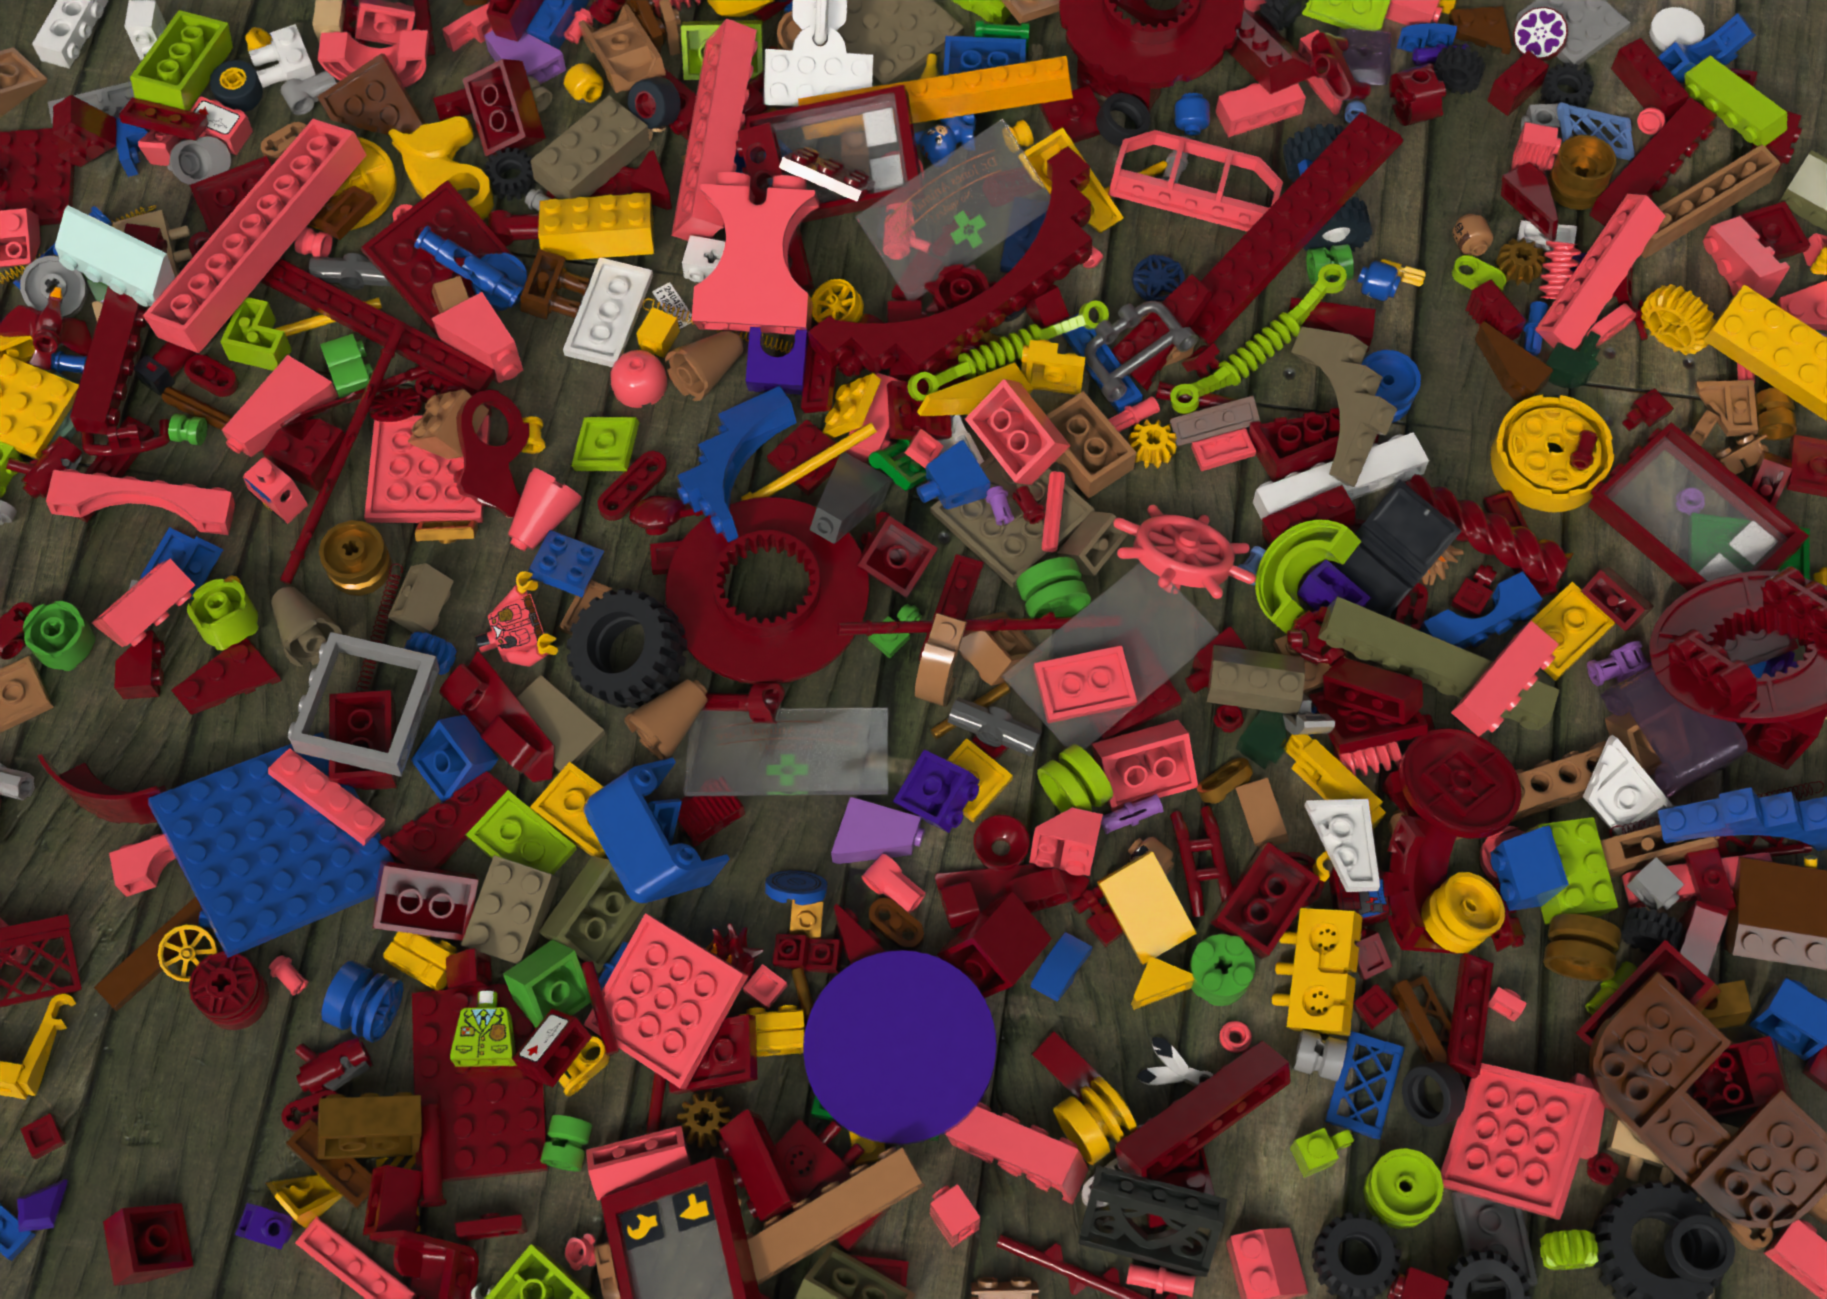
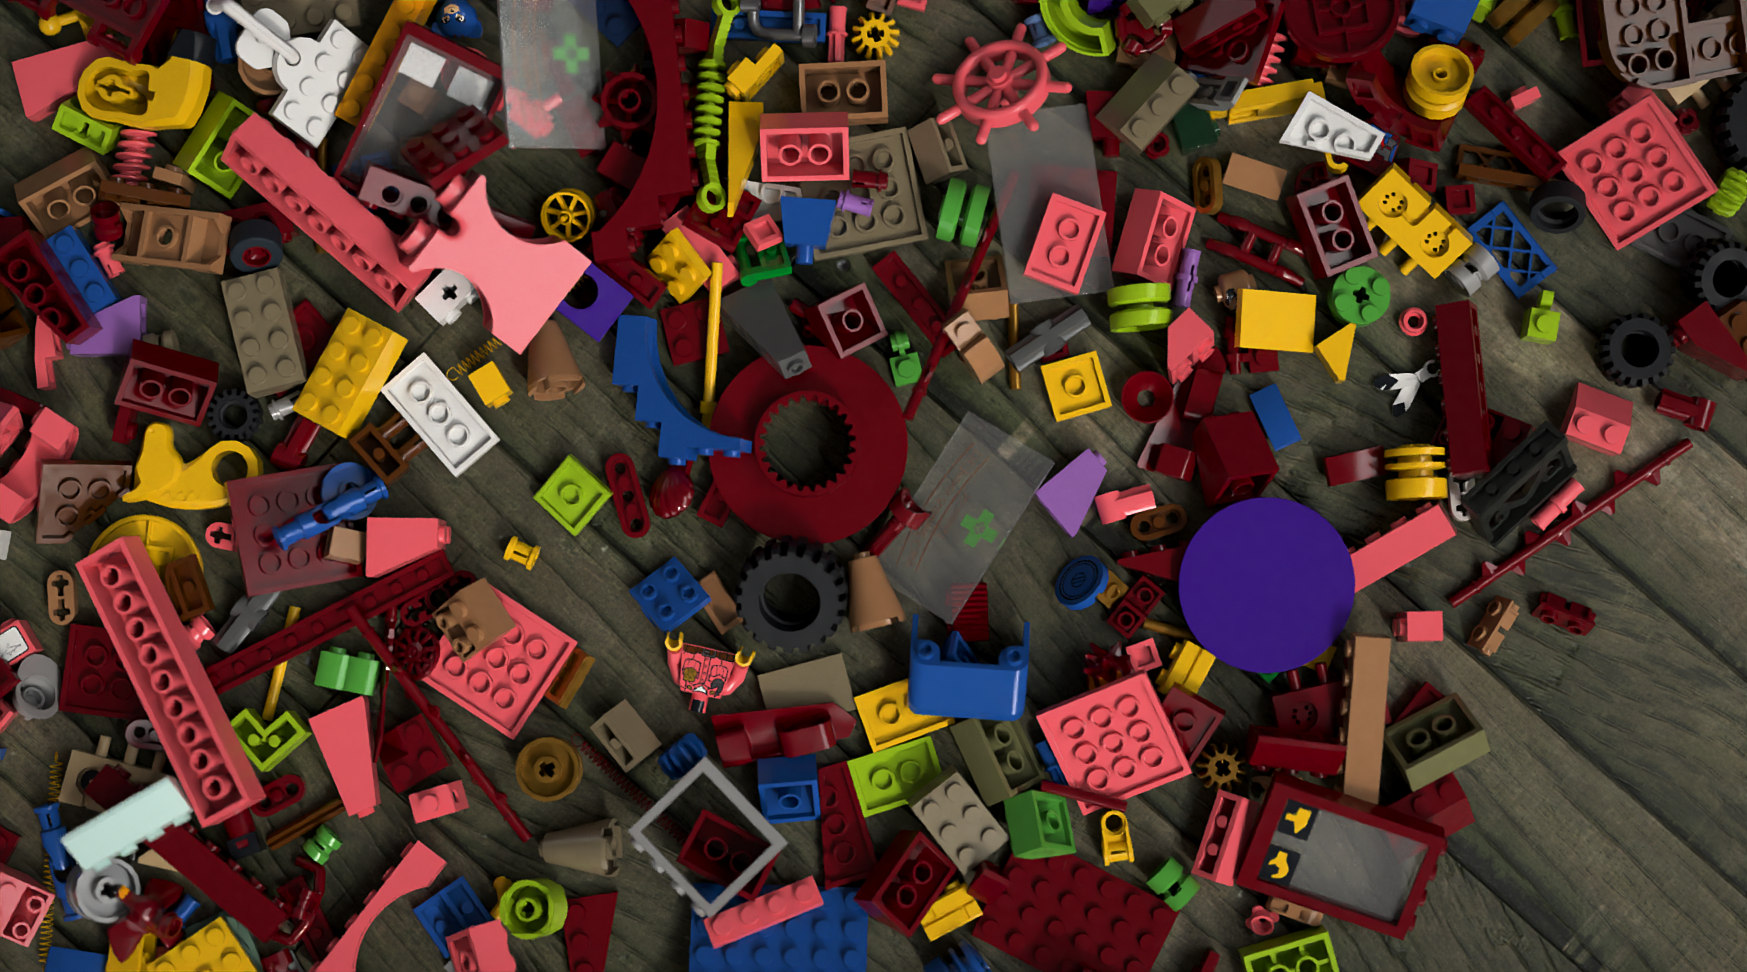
camera: 55 degrees left, 20 degrees up
light grey piece [280,71,336,115] -> none
lime torso [450,991,517,1067] -> none
dark red animal [454,389,530,518] -> none
coral cone [508,468,582,552] -> none
dark red brick [512,1009,592,1087] -> none
yellow head [564,63,604,104] -> none
coral cylinder [610,350,668,408] -> none
dark red slope [630,150,672,210] -> none
dark red bar [646,1072,666,1134] -> none
white sticker [652,282,692,329] -> none
dark purple plate [893,749,980,833] -> none
coral axle [1042,471,1065,553] -> none
lime wheel [1363,1148,1444,1230] -> none

